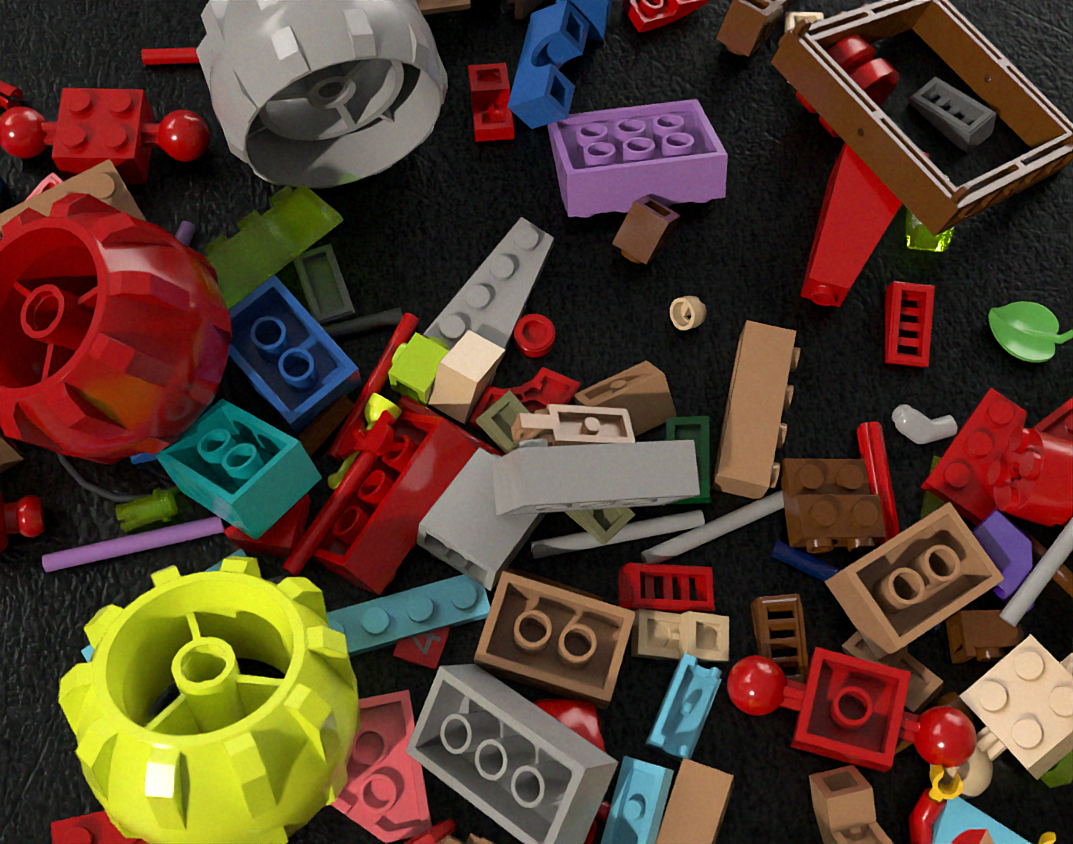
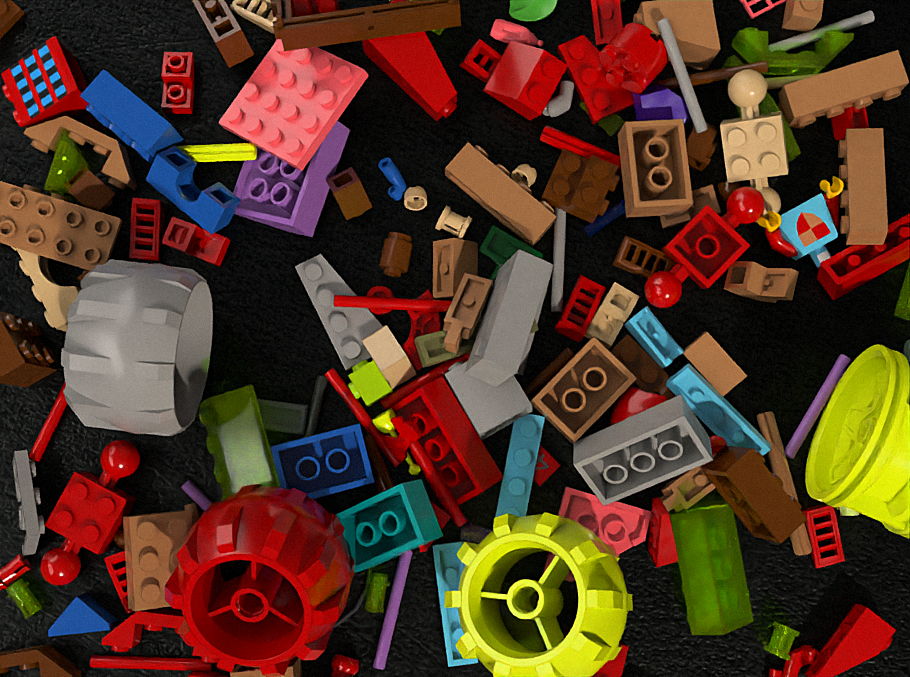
camera: 65 degrees left, 15 degrees up
none -> light grey wing [13,450,45,556]
none -> red slope [129,198,166,261]
none -> neon yellow axle [176,143,257,162]
none -> coral plate [218,39,369,171]
none -> red piece [334,295,452,312]
none -> blue arm [378,158,408,201]
none -> reddish brown brick [379,232,413,277]
none -> tan bush [435,205,472,239]
none -> red slope [483,41,568,120]
none -> coral piece [490,19,543,47]
none -> tan hinge [511,164,537,187]
none -> reddish brown hinge [610,334,676,400]

